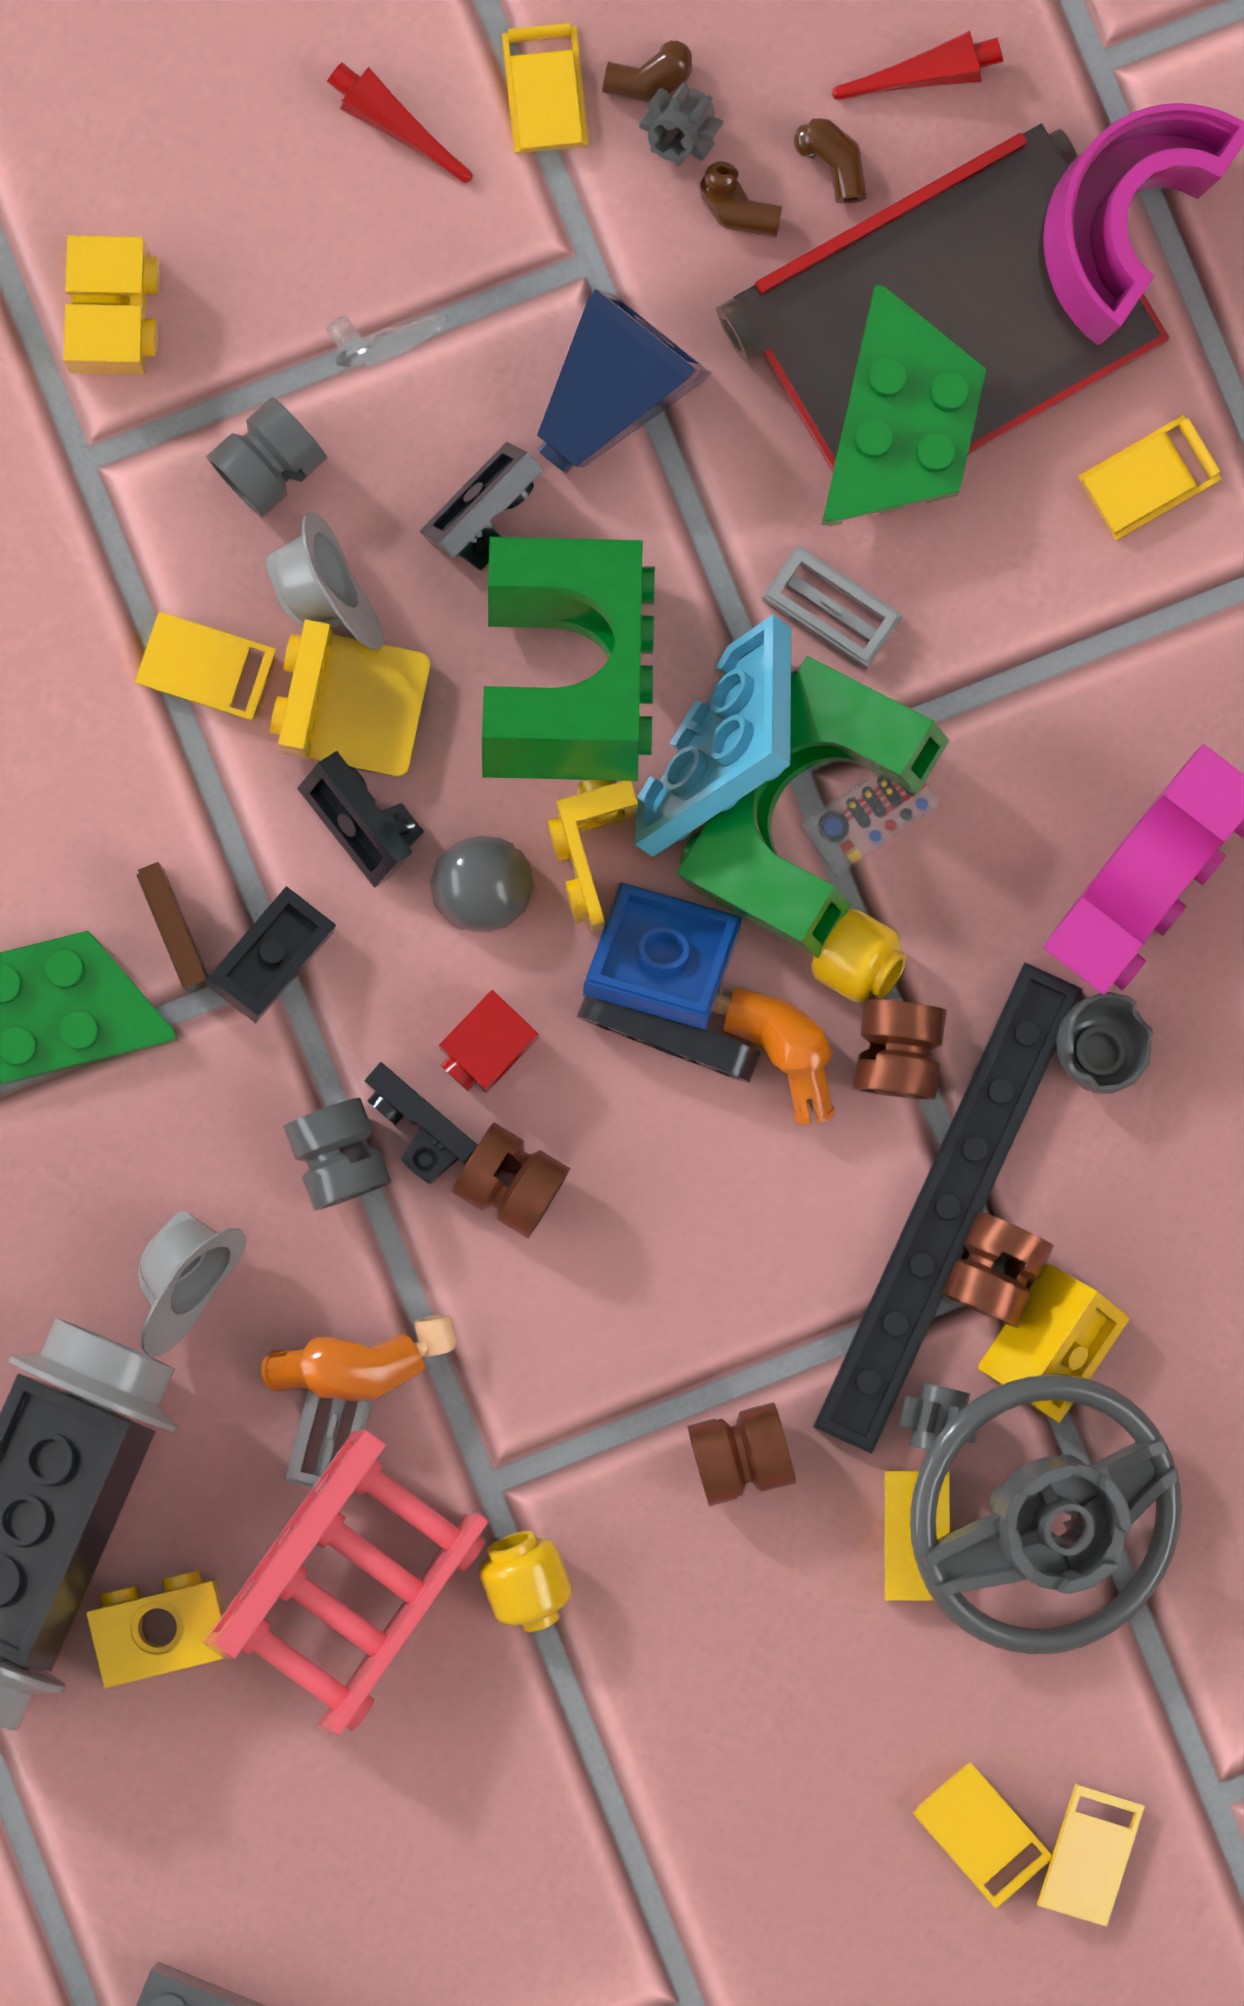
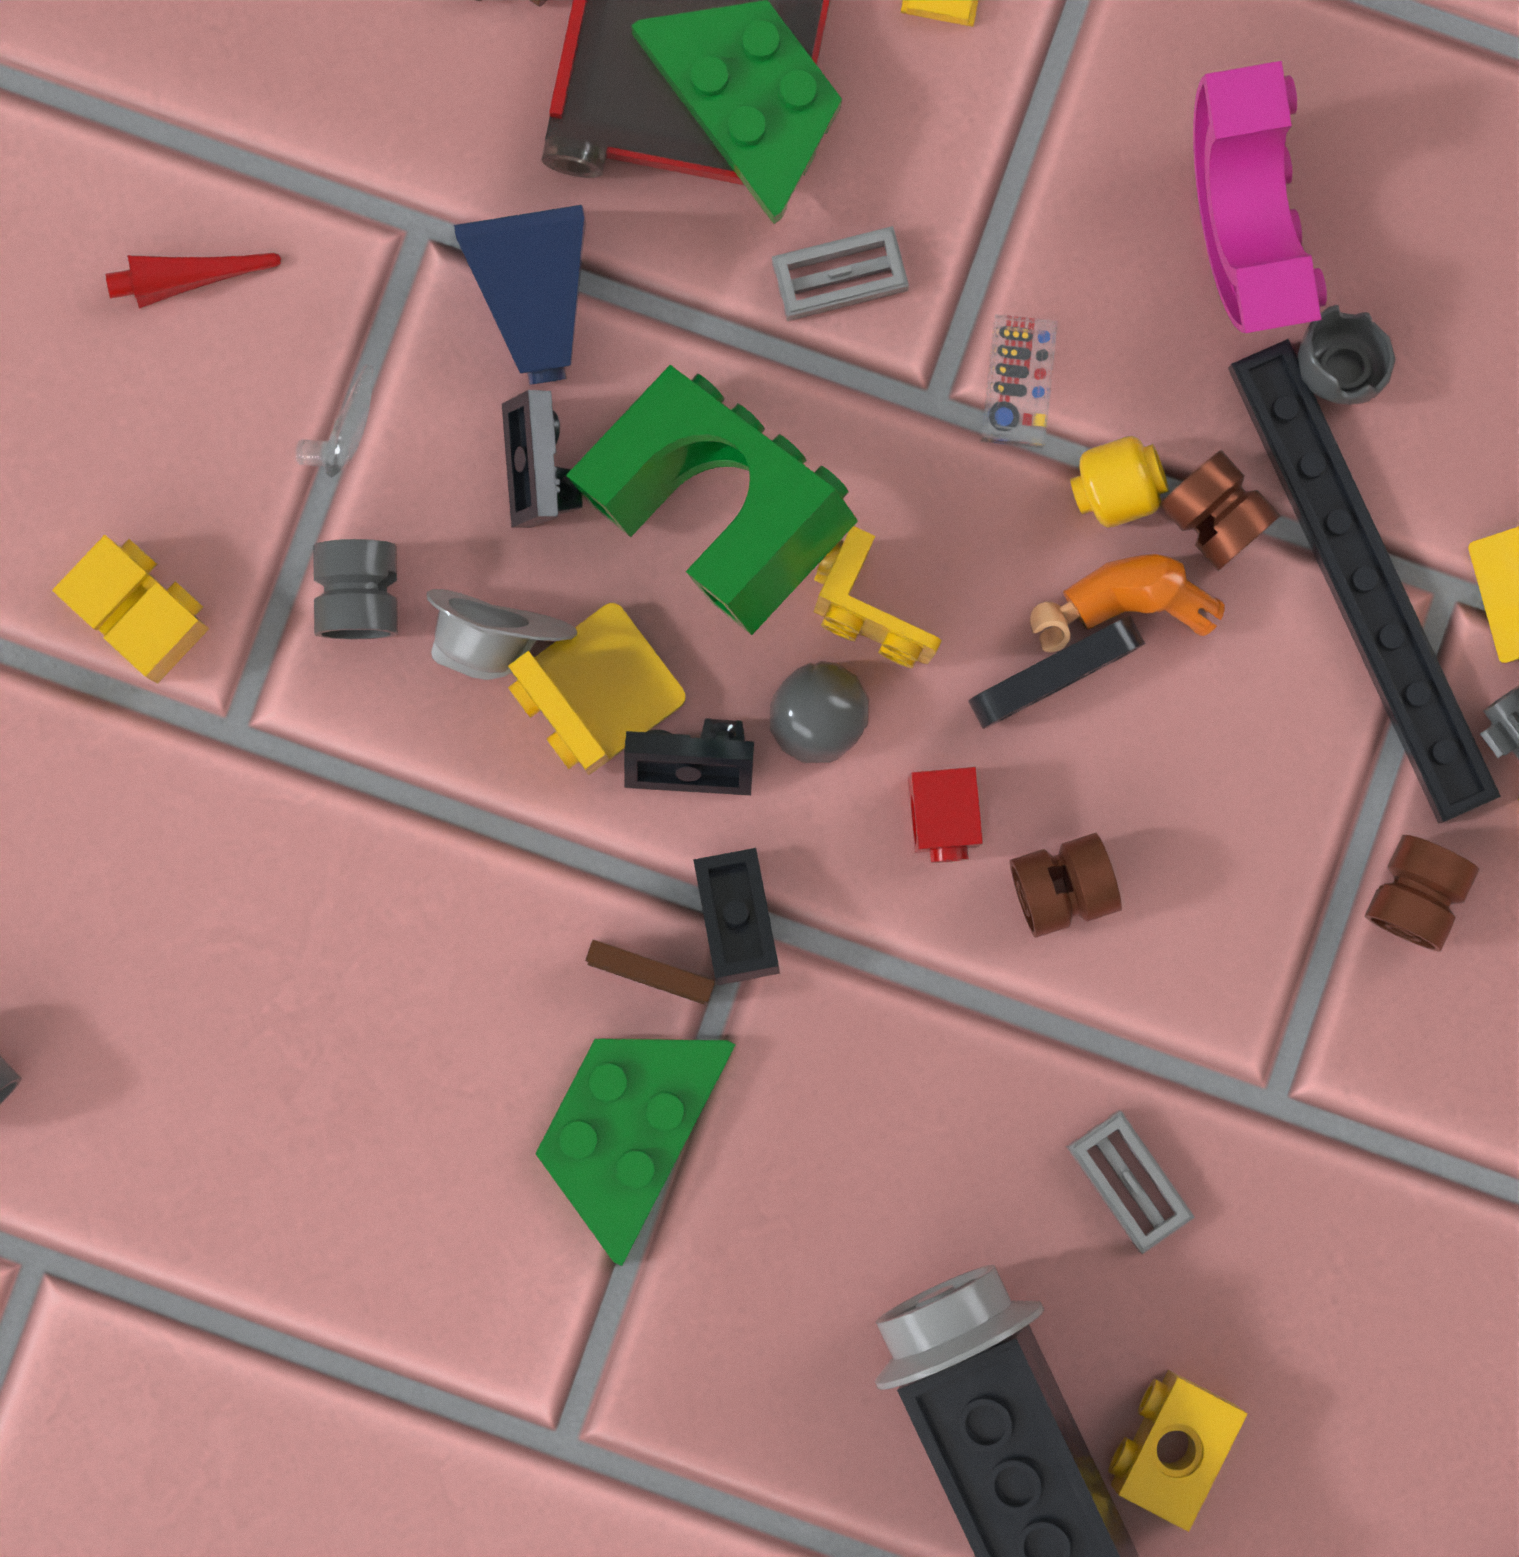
camera: 50 degrees left, 0 degrees up
yellow piece [135,611,276,721] -> none
light grey piece [138,1211,247,1357] -> none
coral fence [203,1430,489,1735] -> none
orange arm [261,1315,456,1402] -> none
dark grey wheel [283,1097,392,1211] -> none
black hinge [364,1062,478,1184] -> none
yellow head [479,1531,573,1632] -> none
yellow piece [502,23,589,154] -> none
blue tile [583,882,743,1030] -> none
reddish brown arm [602,41,693,102] -> none
medium azure plate [635,614,791,857] -> none
dark grey gear [639,82,723,166] -> none
green arch [676,656,950,958] -> none
reddish brown arm [700,161,782,237] -> none
copper wheel [941,1211,1054,1328] -> none

